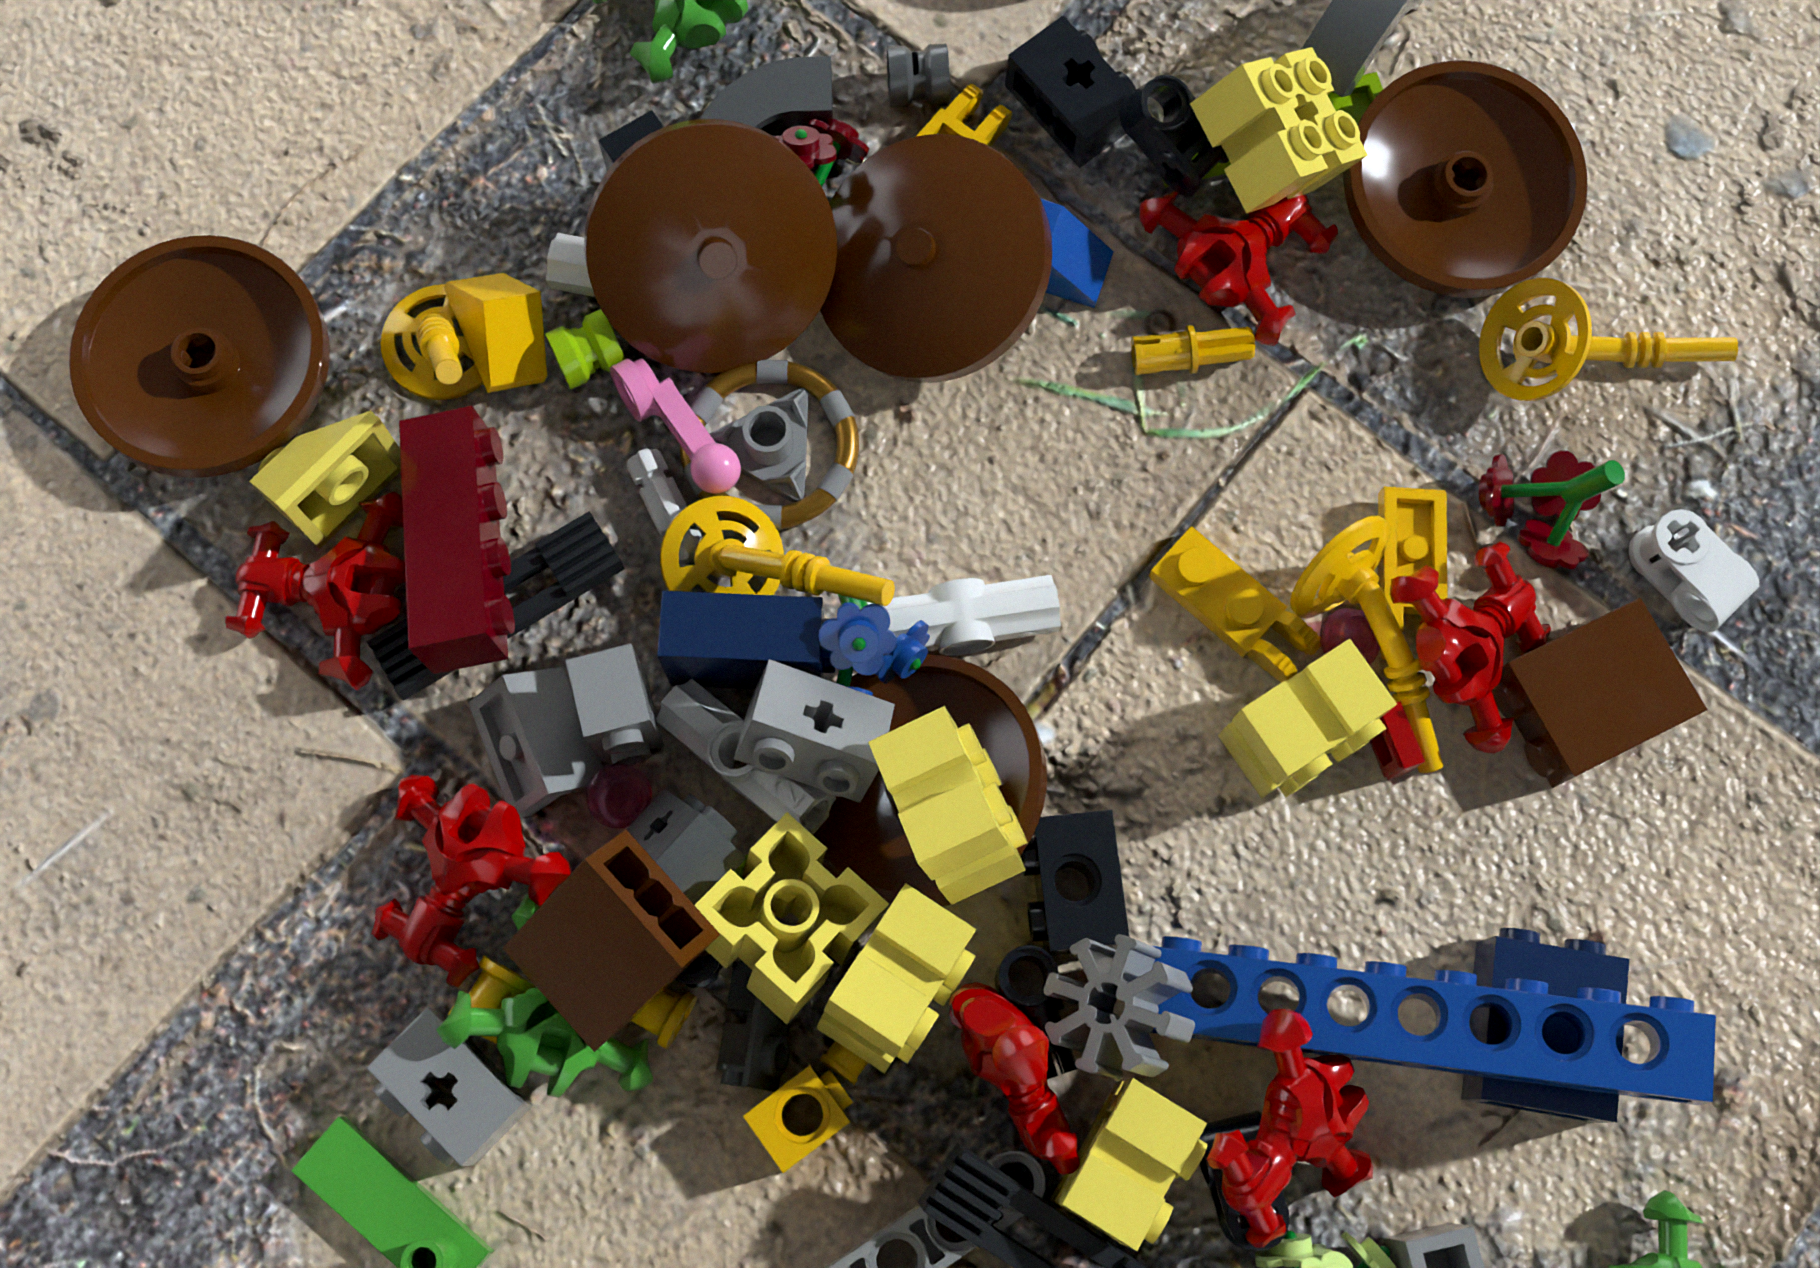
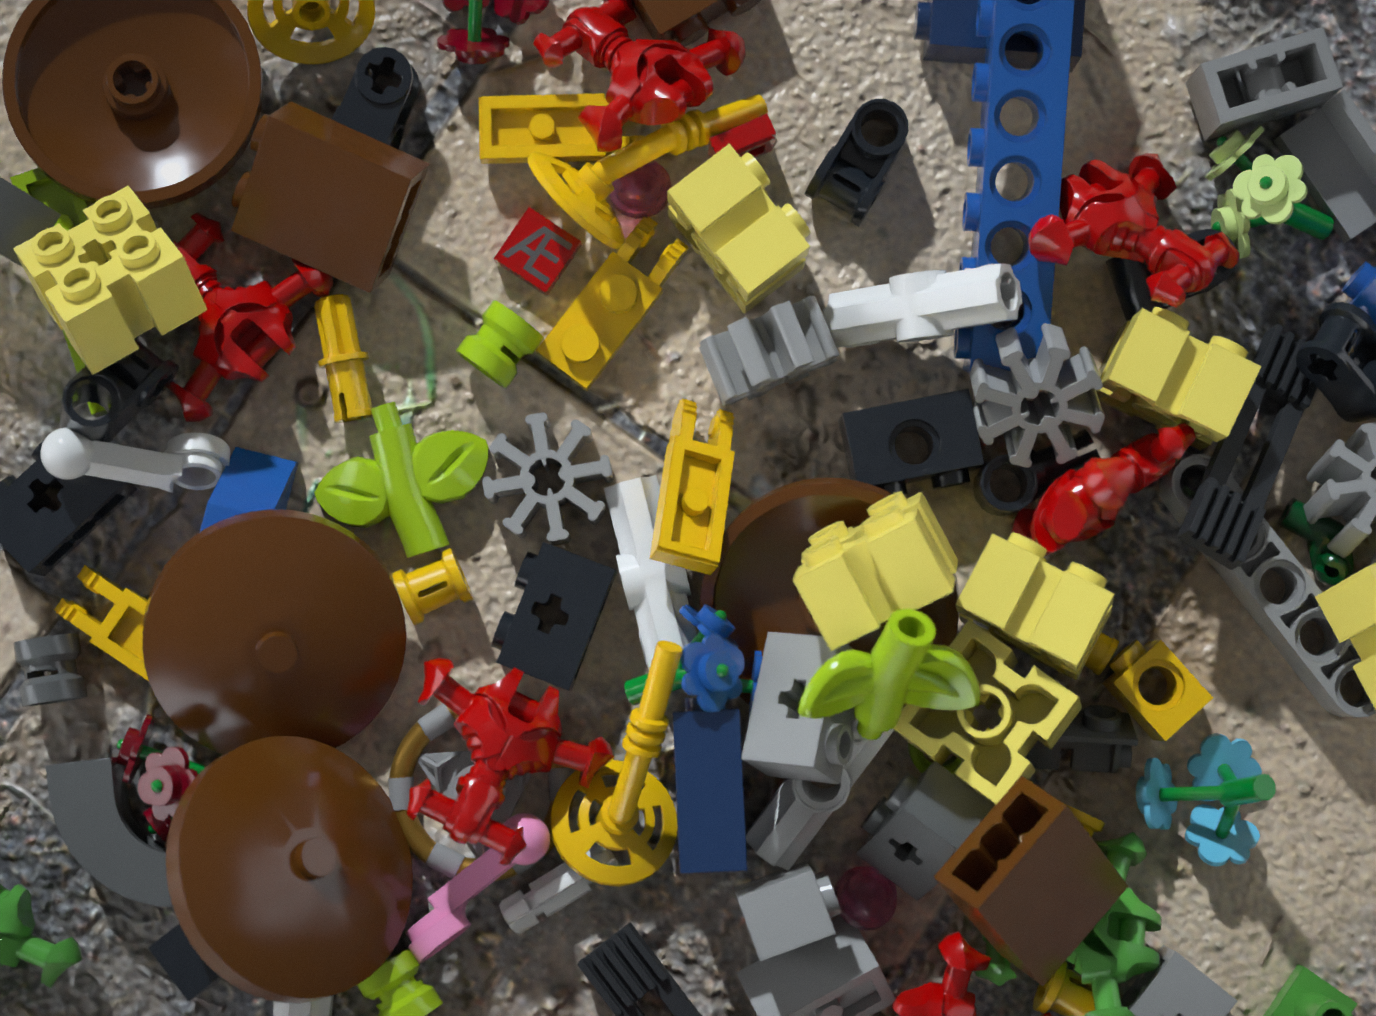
camera: 95 degrees left, 10 degrees up
none -> white piece [41,428,230,493]
none -> reddish brown brick [231,101,430,293]
none -> lime plant [314,402,488,558]
none -> black piece [332,47,421,150]
none -> yellow bush [392,548,474,625]
none -> red piece [406,657,614,865]
none -> lime wheel [455,300,544,389]
none -> light grey gear [482,412,613,545]
none -> black brick [491,542,617,691]
none -> red tile [494,207,582,296]
none -> yellow hinge [649,398,735,575]
none -> light grey gear [699,296,840,406]
none -> lime plant [798,609,980,740]
none -> black piece [804,99,909,227]
none -> white piece [823,264,1022,348]
none -> medium azure plant [1136,733,1276,867]

